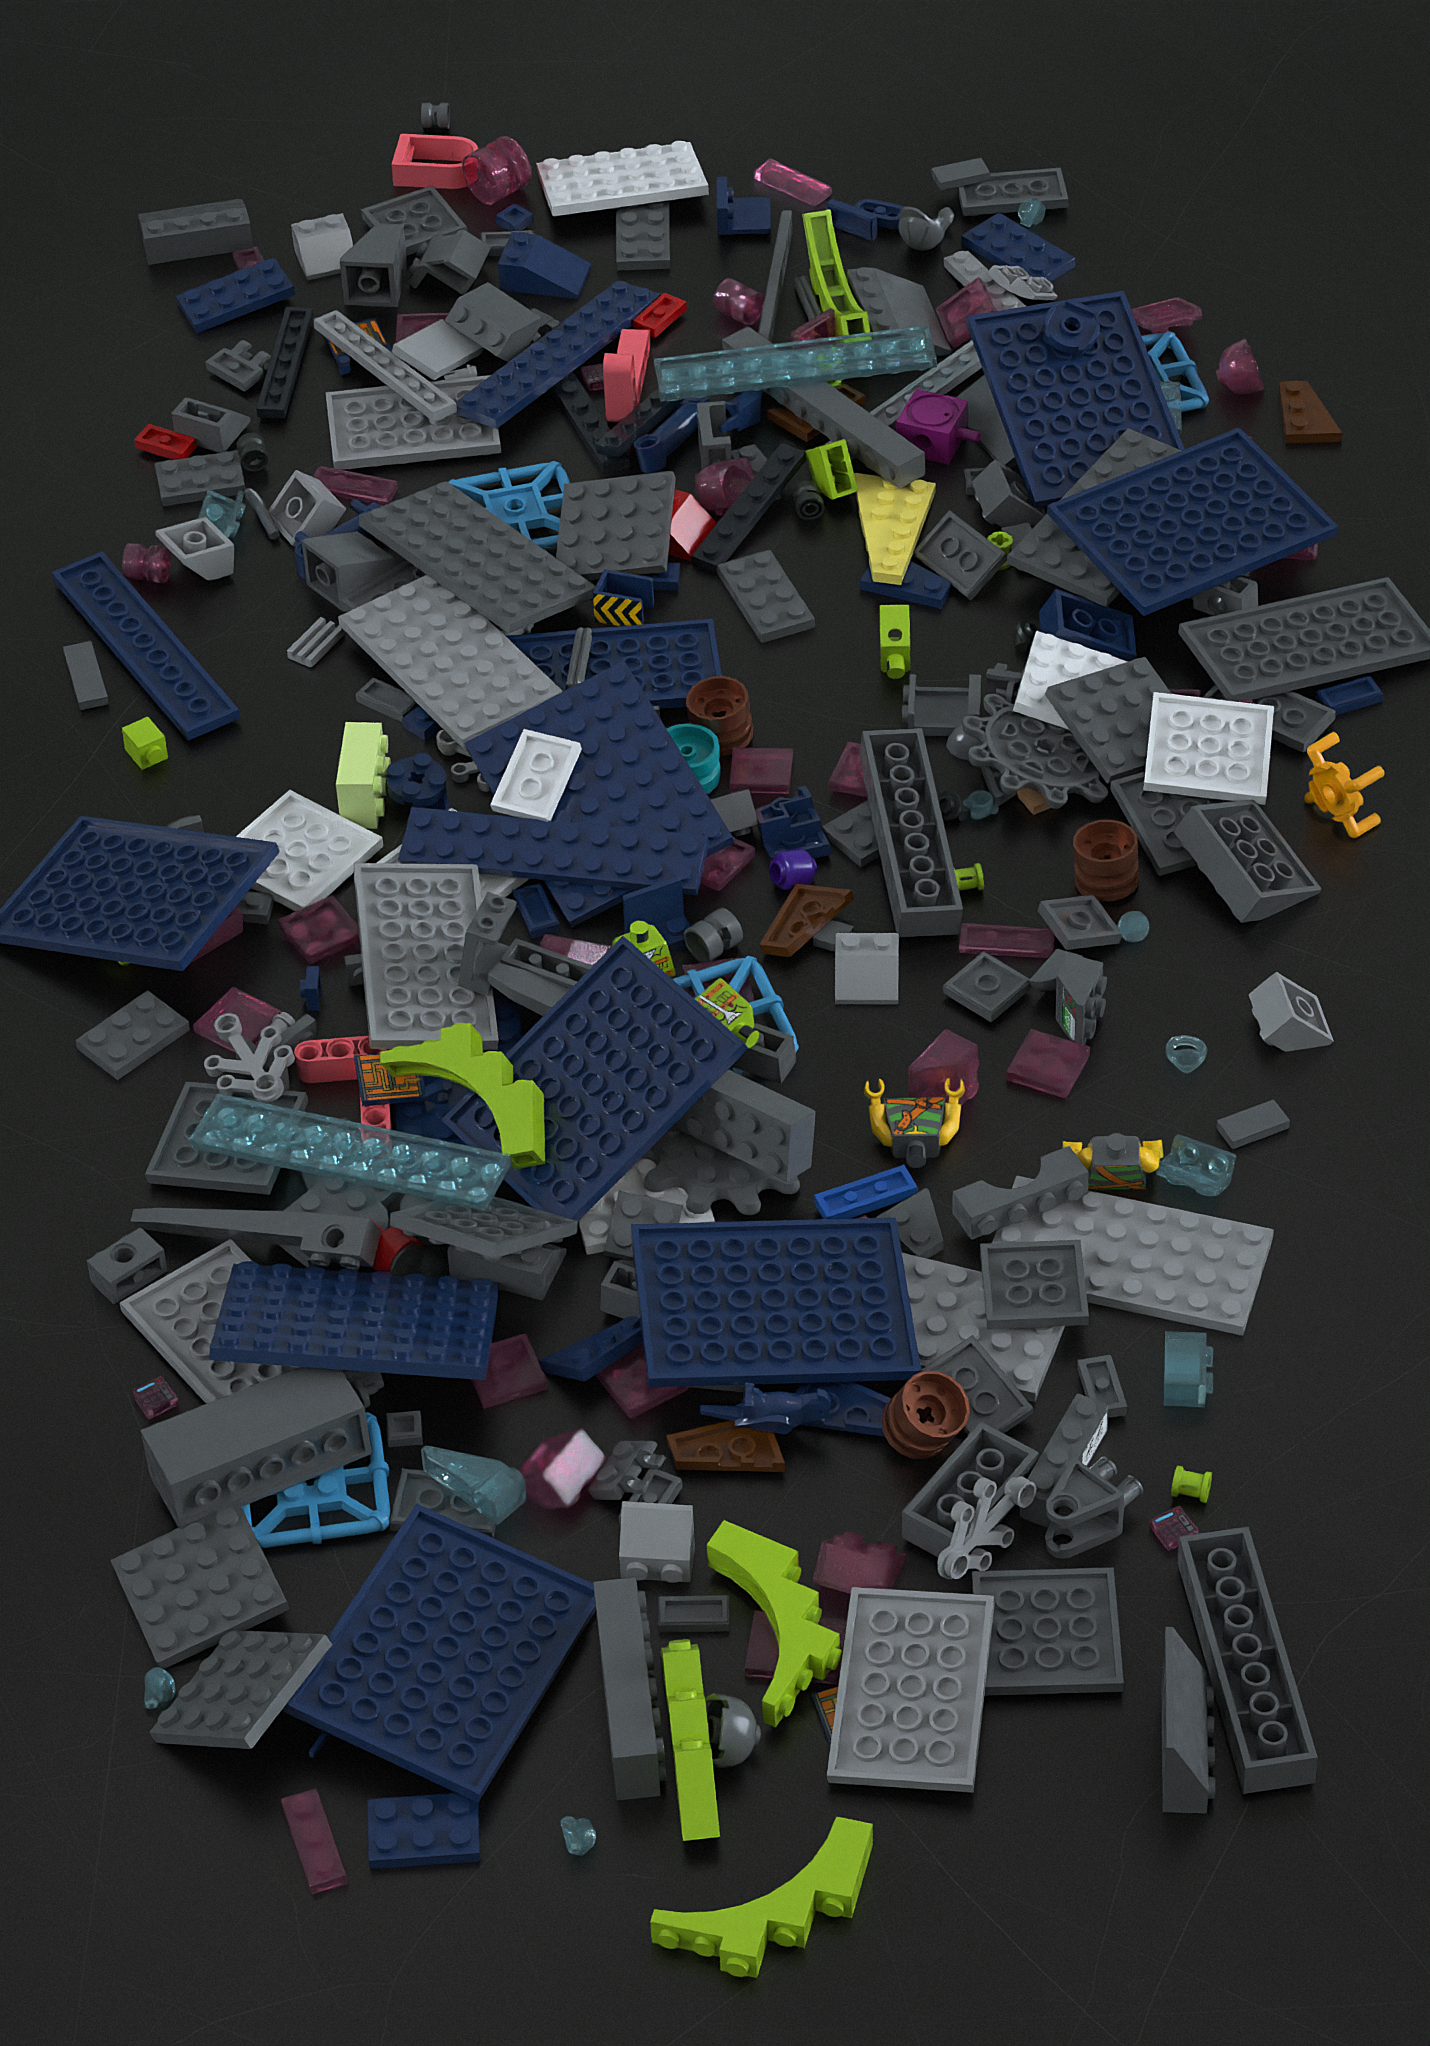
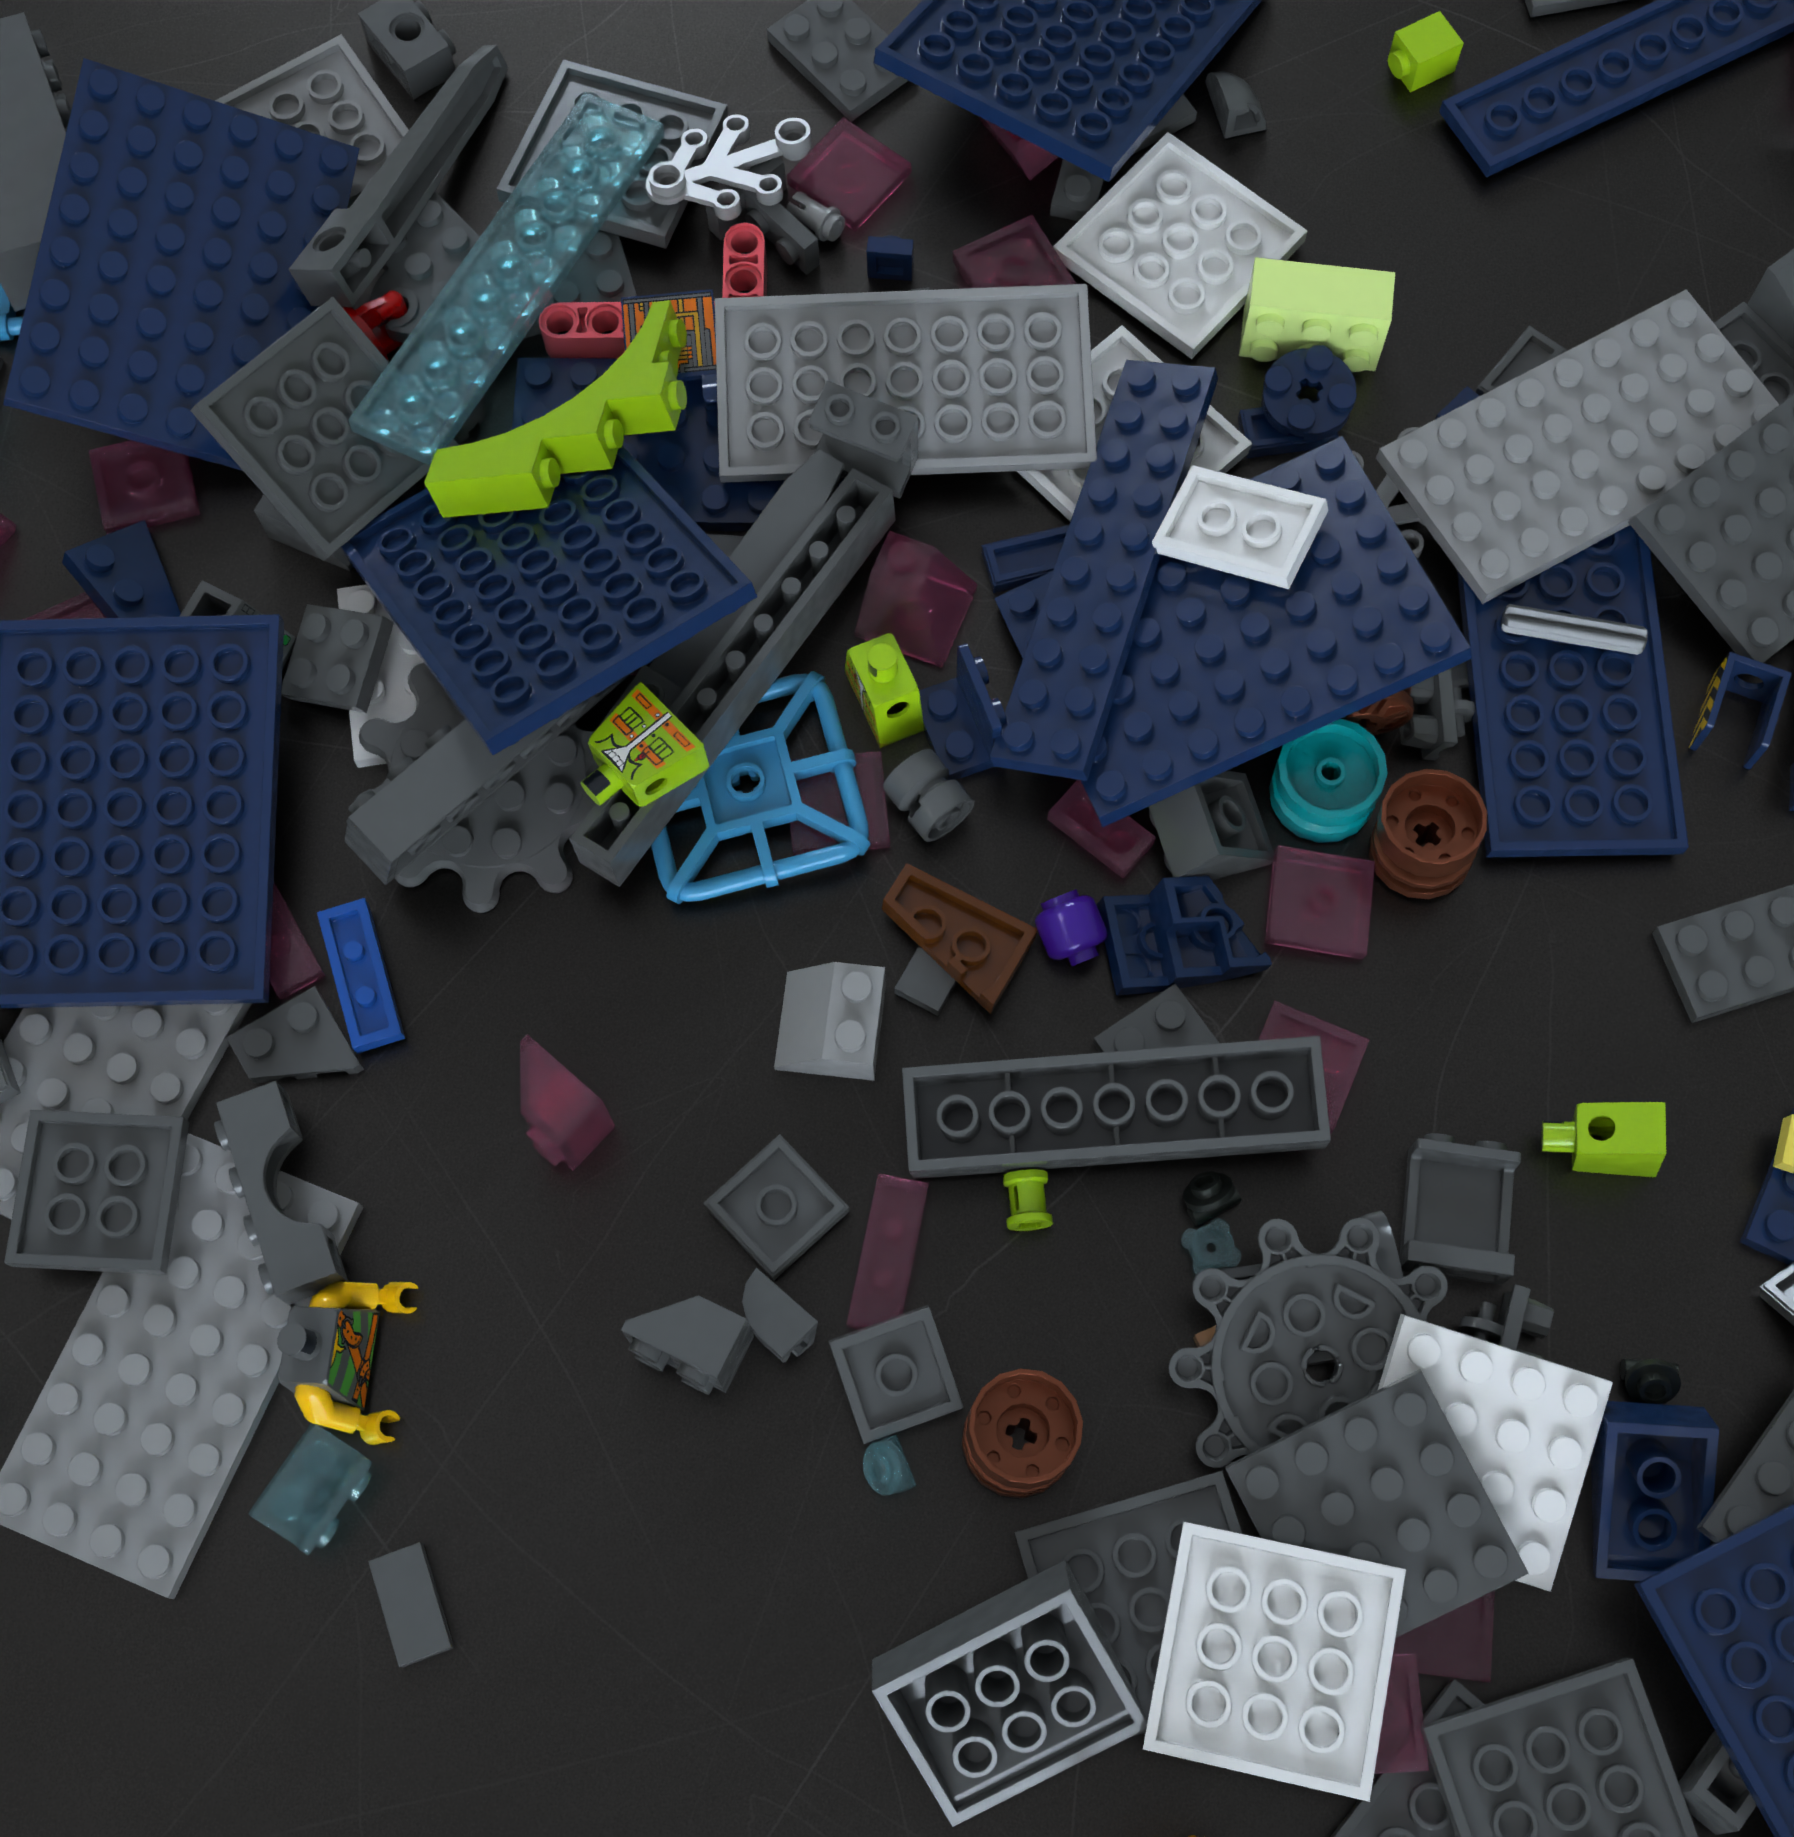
camera: 95 degrees right, 25 degrees up
clear pink tile [132,1376,179,1419] -> none
light grey tile [287,617,345,668] -> none
torso [864,1078,965,1168] -> none
clear pink plate [1006,1029,1090,1098] -> none
clear light blue piece [1165,1035,1208,1074] -> none
light grey slope [1248,972,1334,1052] -> none

